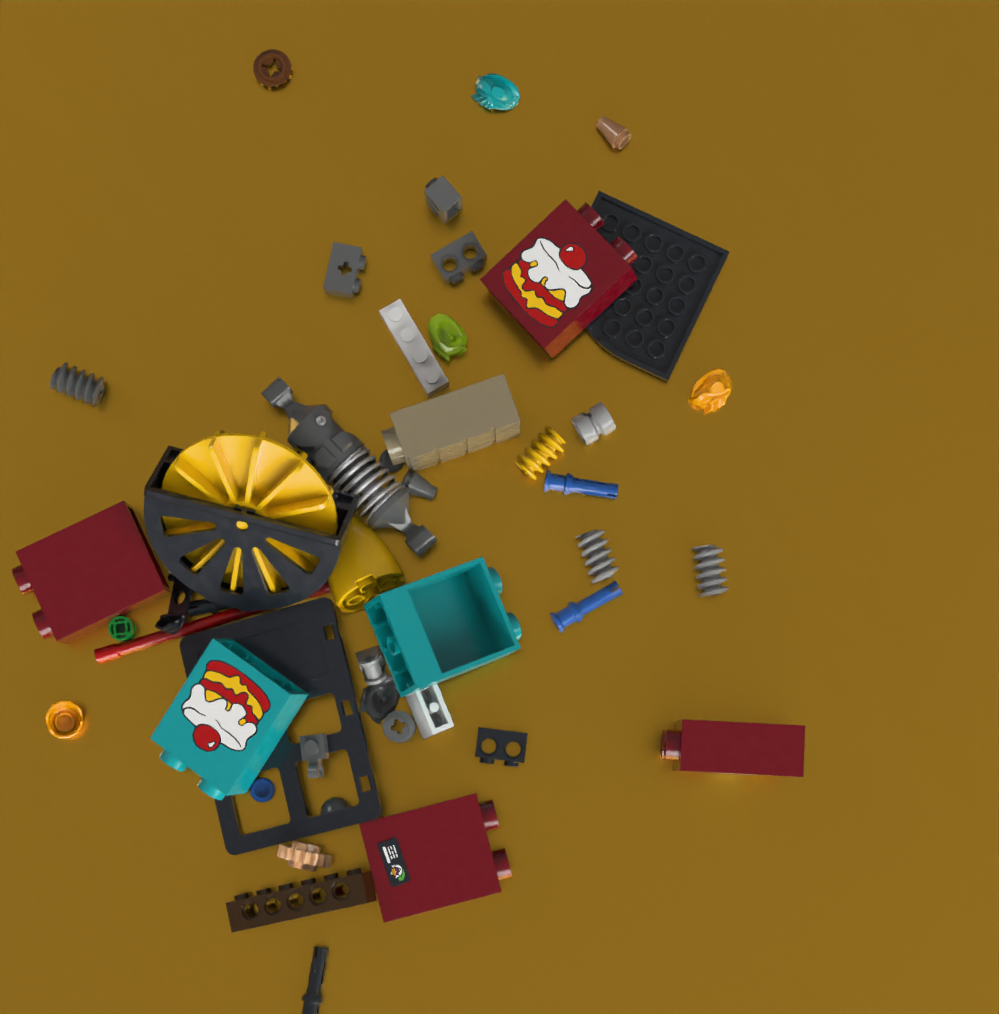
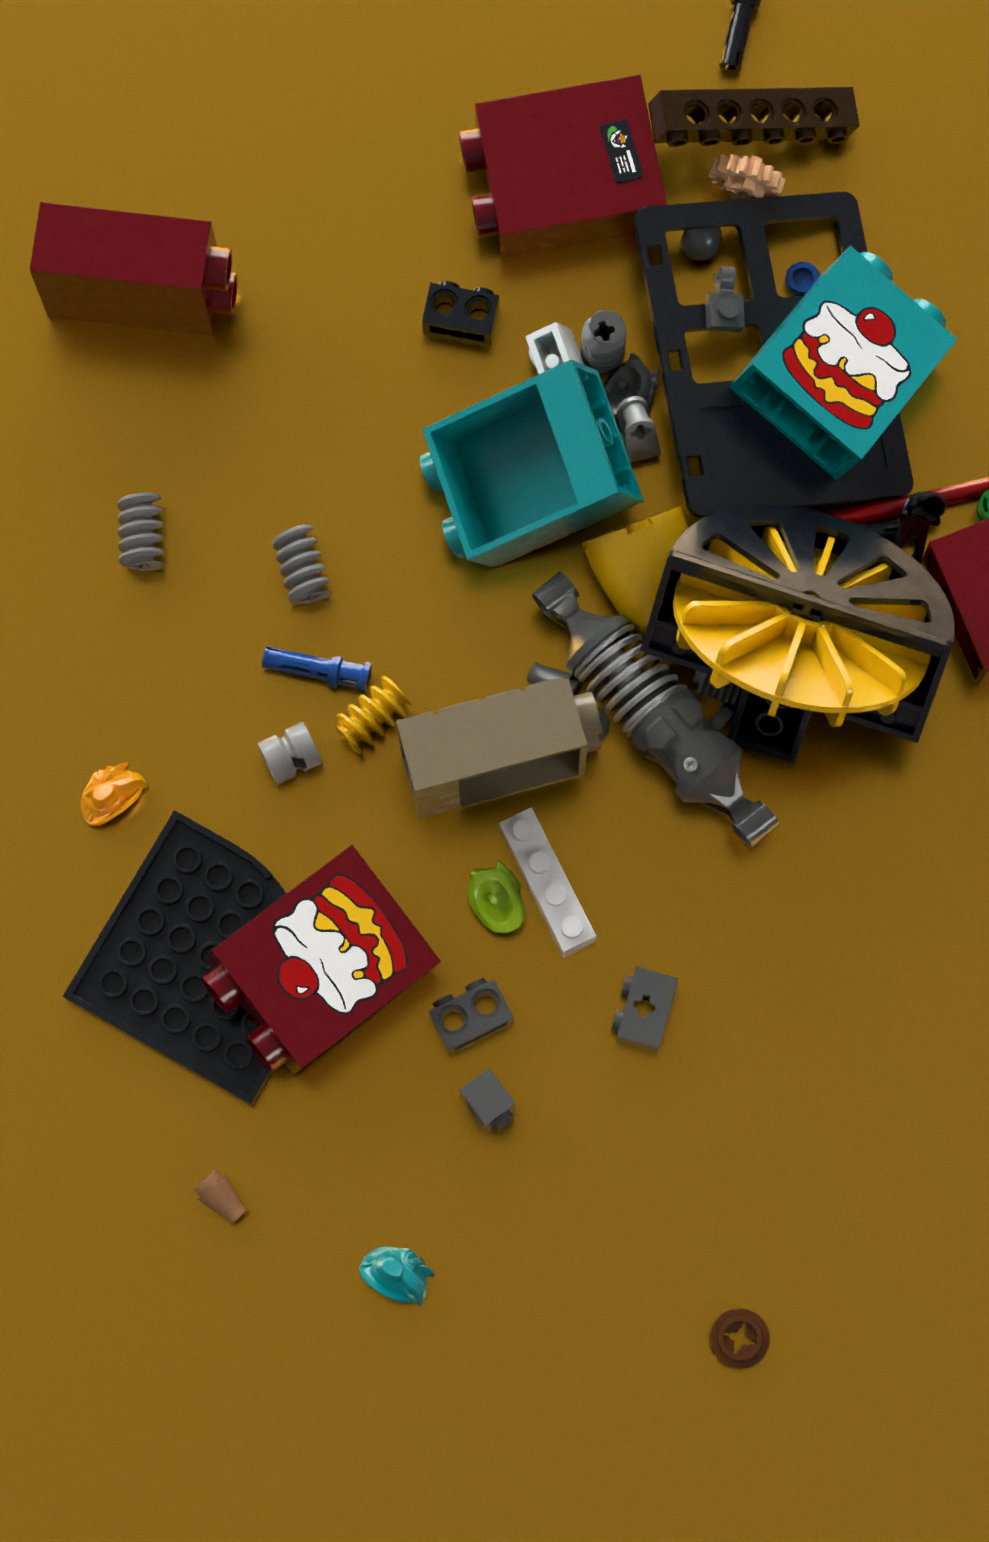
camera: 175 degrees left, 5 degrees down
blue pin [550,581,623,633] -> none

